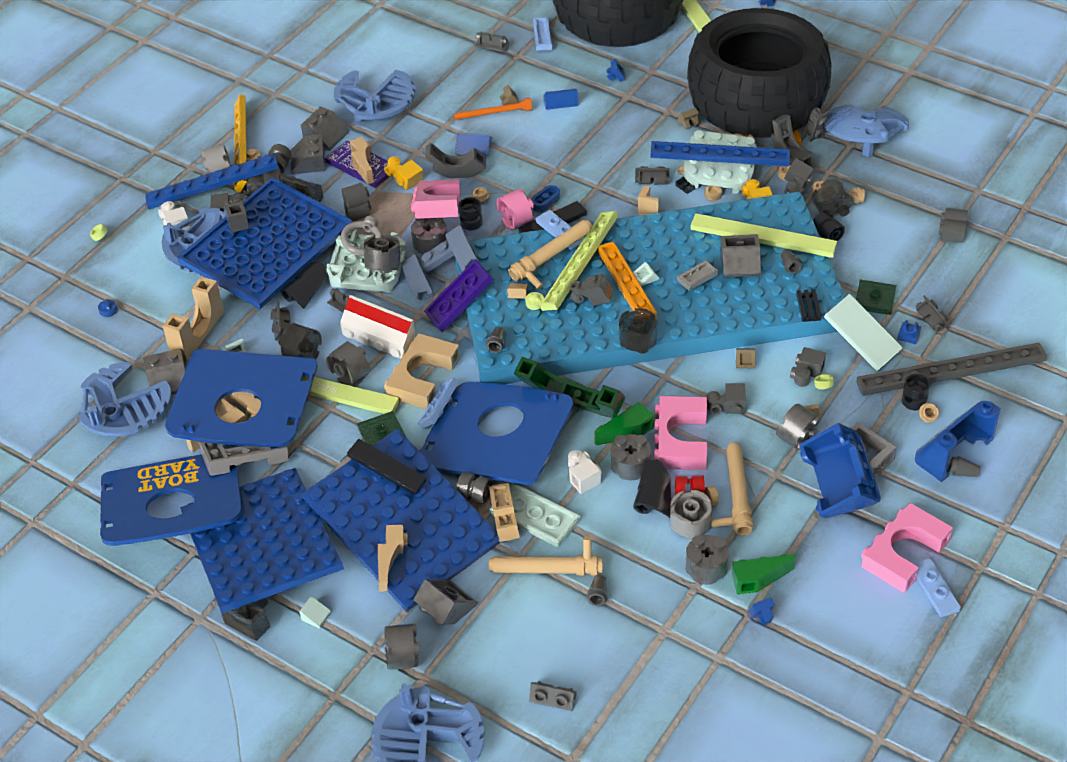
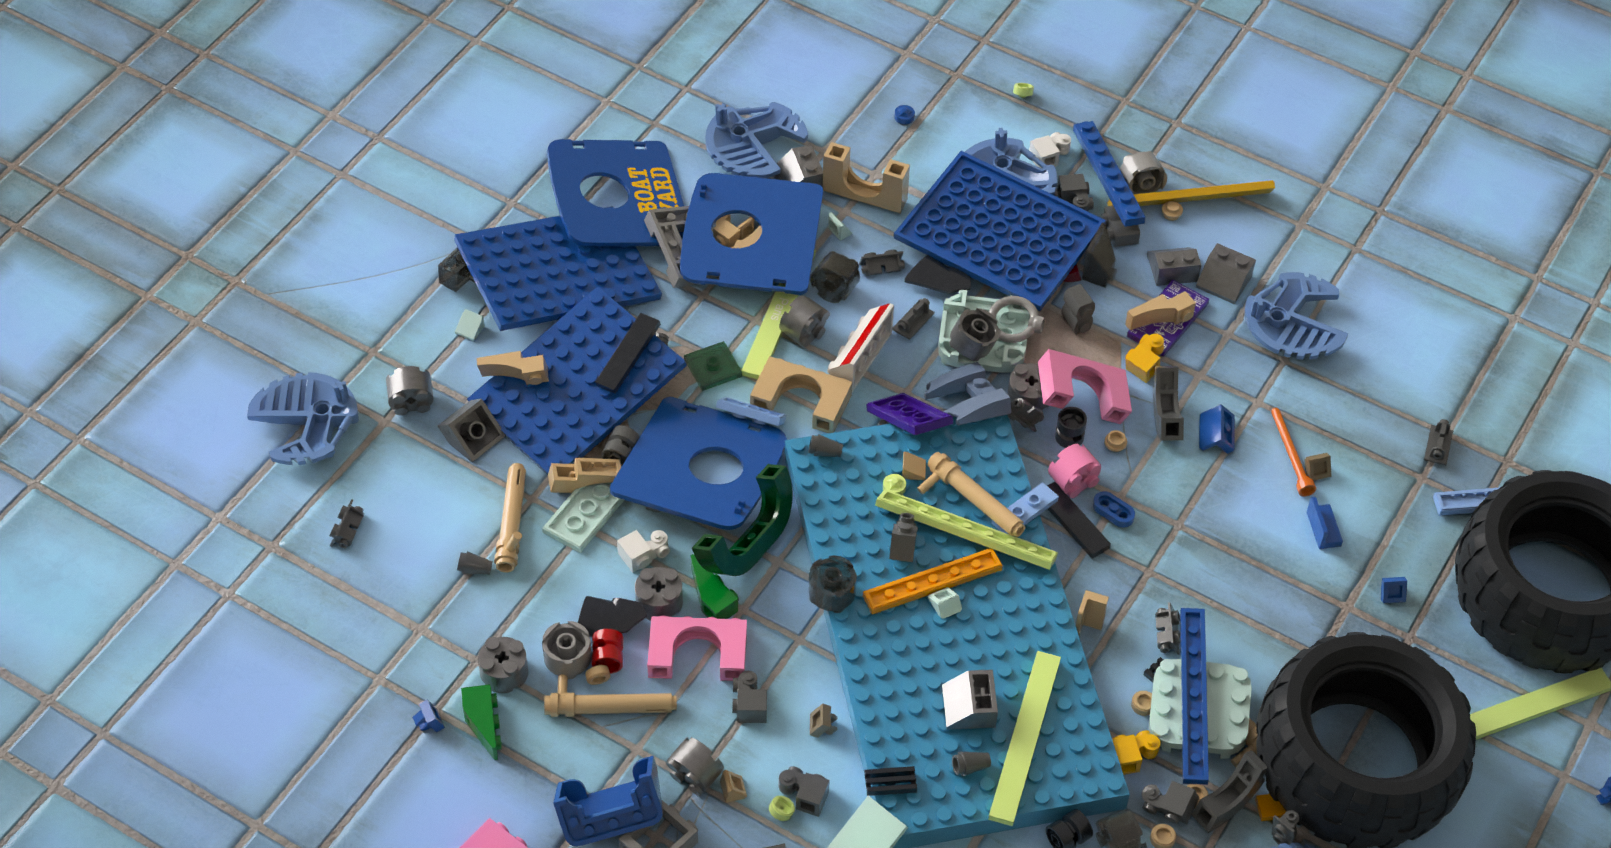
camera: 85 degrees right, 5 degrees up
dark grey brick [223,198,249,233] -> none
dark grey wheel [268,144,292,175] -> none
light grey plate [677,260,718,291] -> none

